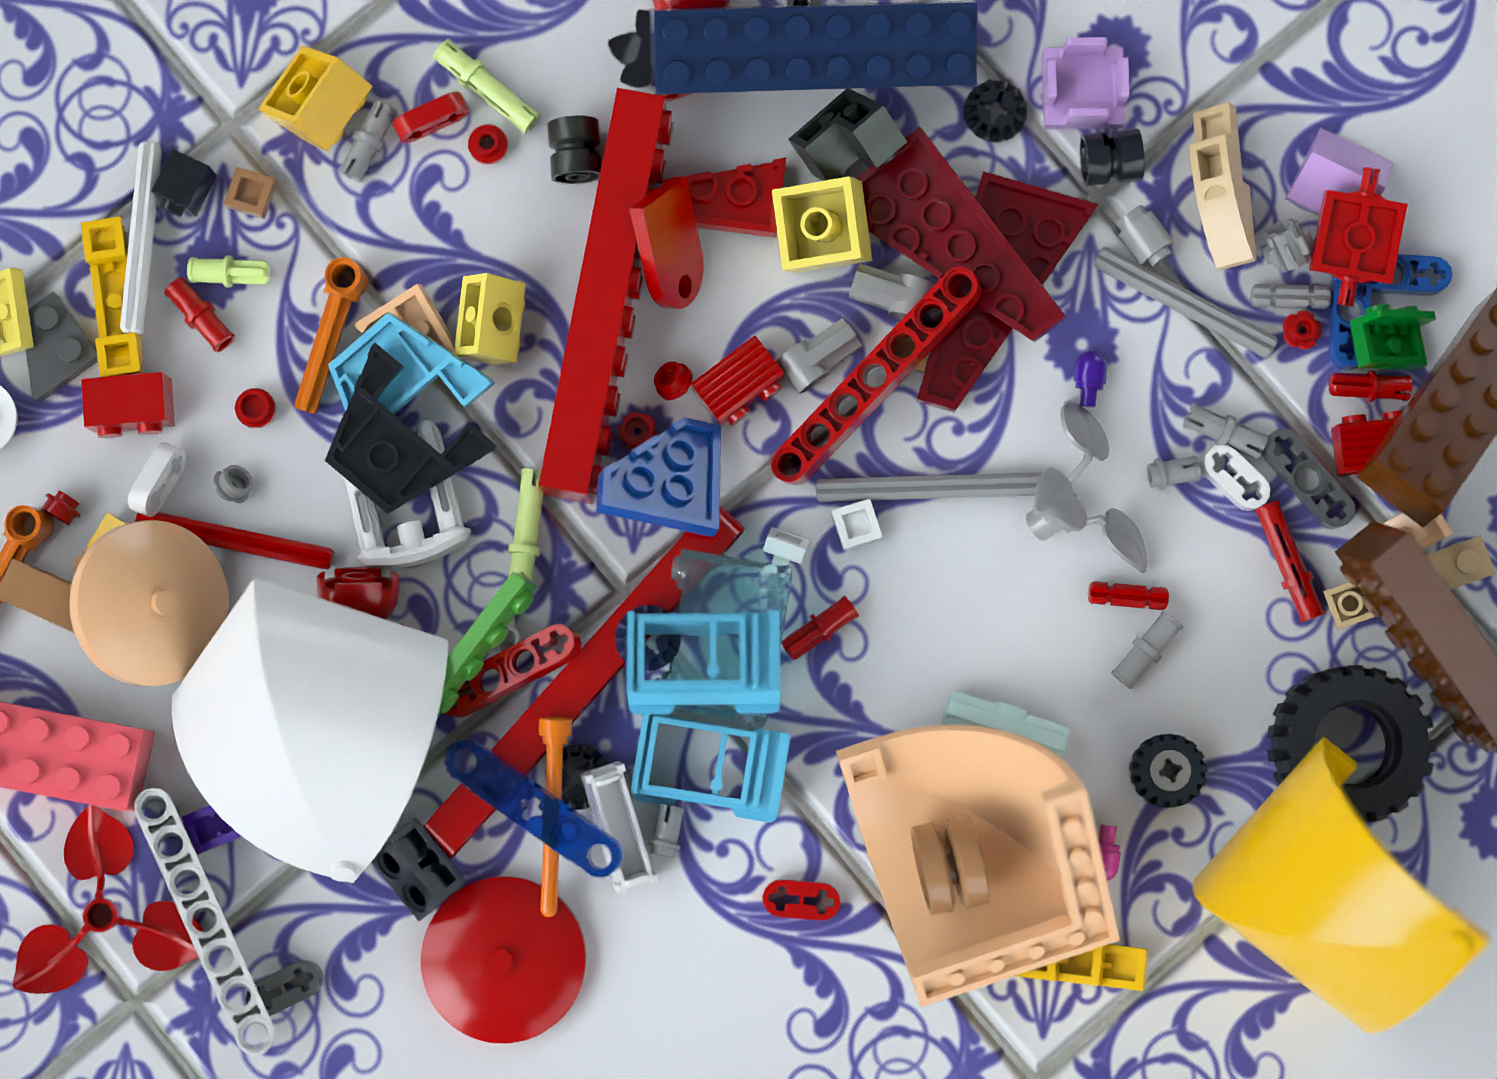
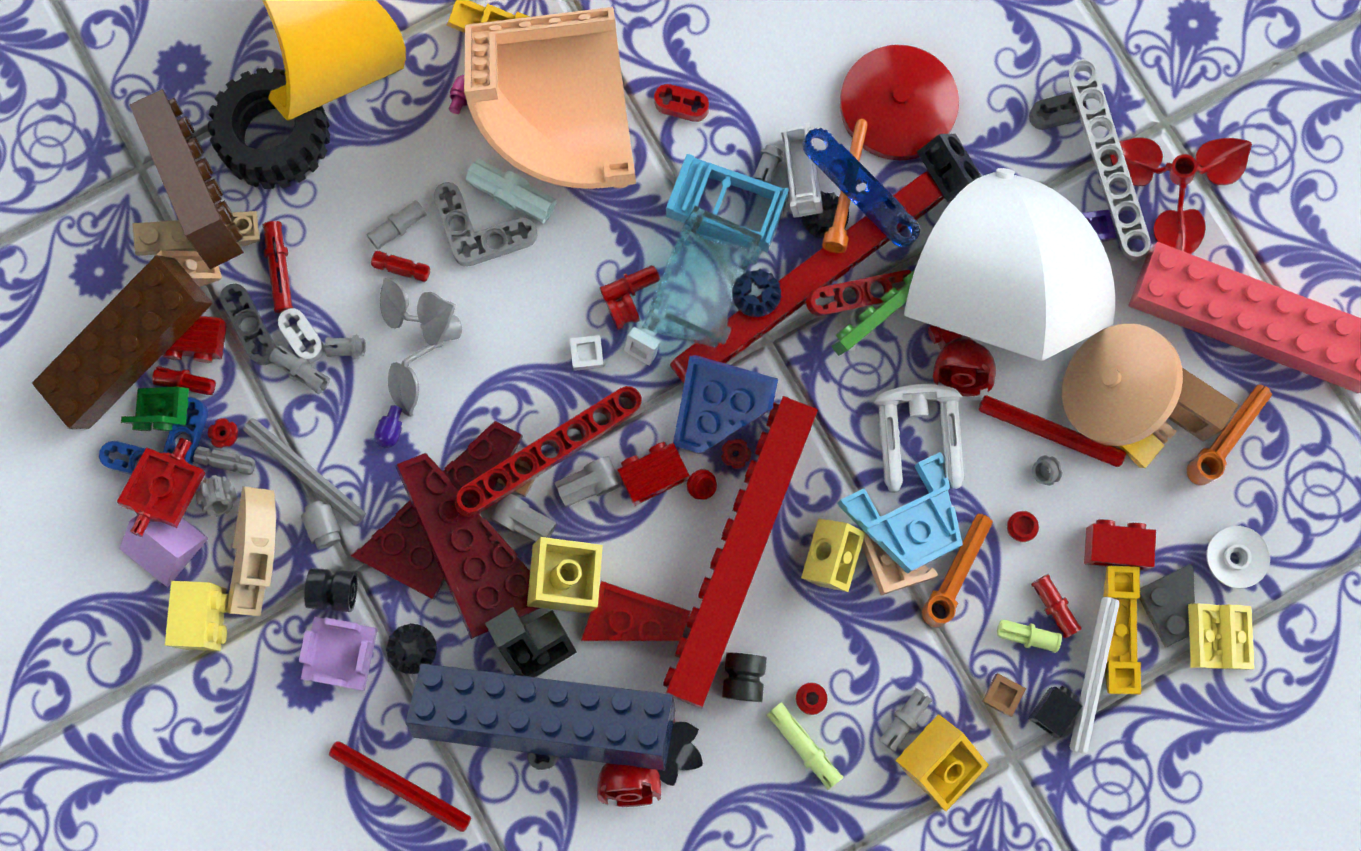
camera: 170 degrees left, 5 degrees down
red plate [42,490,81,526] -> none
white beam [128,442,186,517] -> none
black wing [325,342,498,514] -> none
red beam [393,92,470,143] -> none
yellowish green pin [508,468,544,581] -> none
medium azure piece [627,610,780,714] -> none
red tile [629,177,704,309] -> none
light grey axle [816,472,1042,502] -> none
medium nougat wheel [910,814,989,916] -> none
black wheel [1129,734,1207,808] -> none
none -> light yellow brick [165,581,229,651]
none -> light grey beam [434,182,538,267]
none -> red wheel [606,293,640,330]

